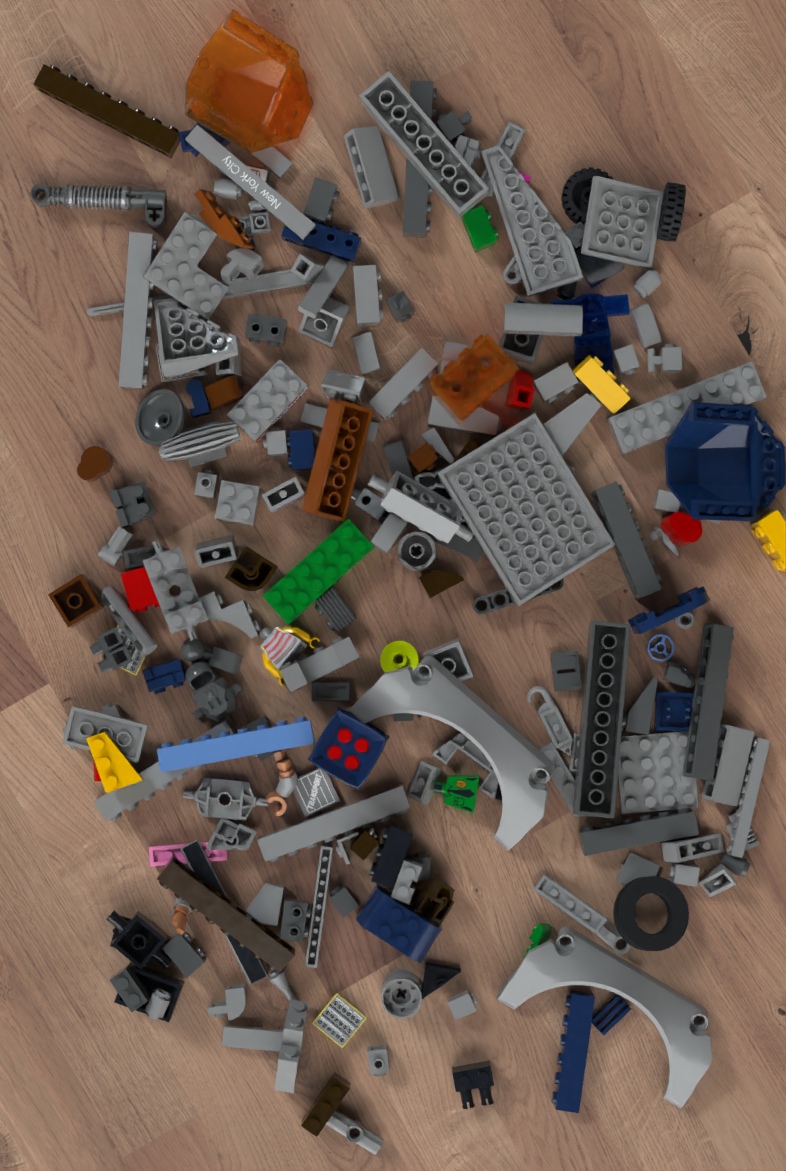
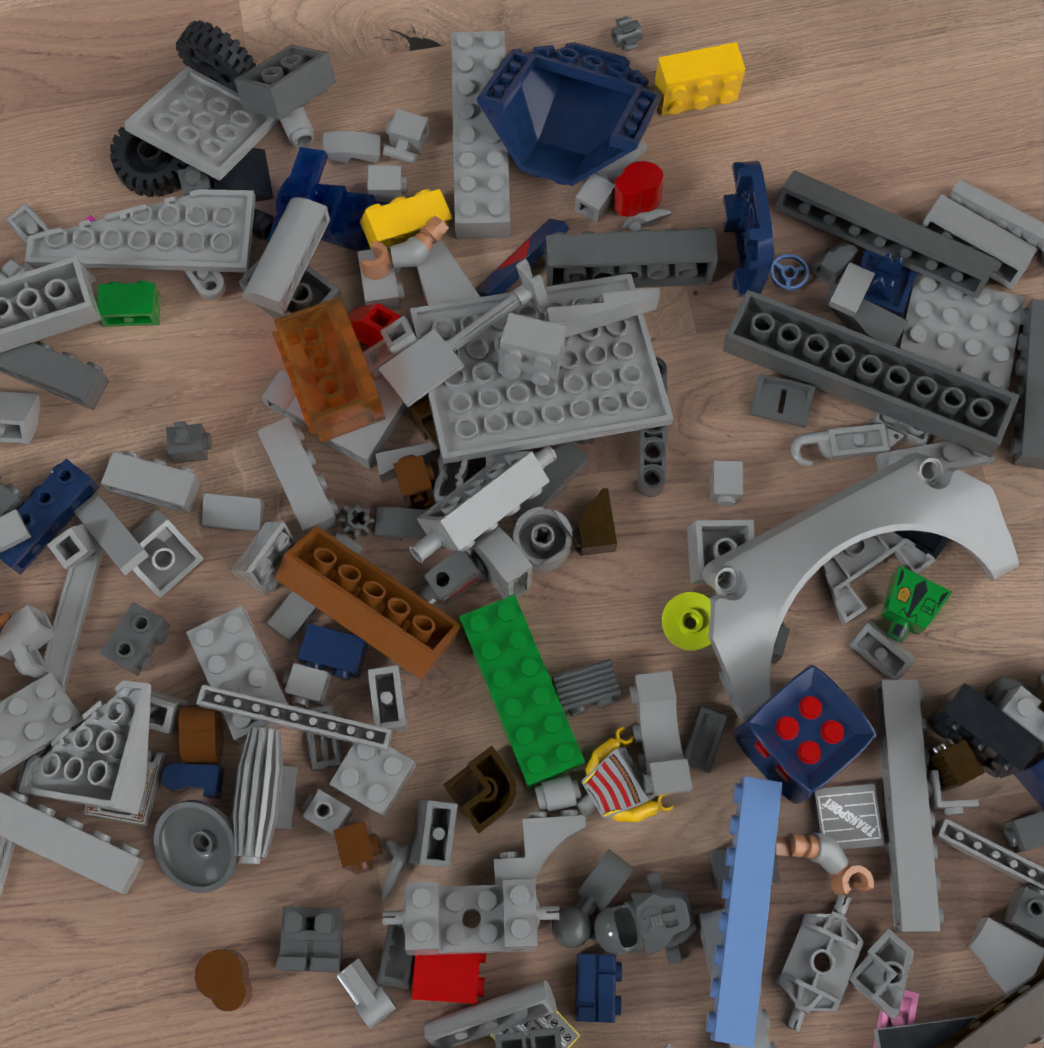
camera: 75 degrees left, 15 degrees down
none -> light grey piece [196,685,393,751]
none -> dark grey brick [234,44,336,119]
none -> light grey tile [306,705,343,771]
none -> reddish brown brick [333,821,383,875]
none -> dark grey gear [336,502,375,540]
none -> nougat piece [360,215,449,280]
none -> light grey brick [362,316,418,377]
none -> light grey piece [378,259,551,407]
none -> light grey bar [380,839,411,900]
none -> dark blue tile [475,218,569,297]
none -> light grey brick [498,312,567,387]
none -> light grey brick [534,775,581,812]
none -> light grey slope [546,287,660,337]
none -> light grey brick [710,460,743,507]
none -> light grey slope [828,262,875,317]

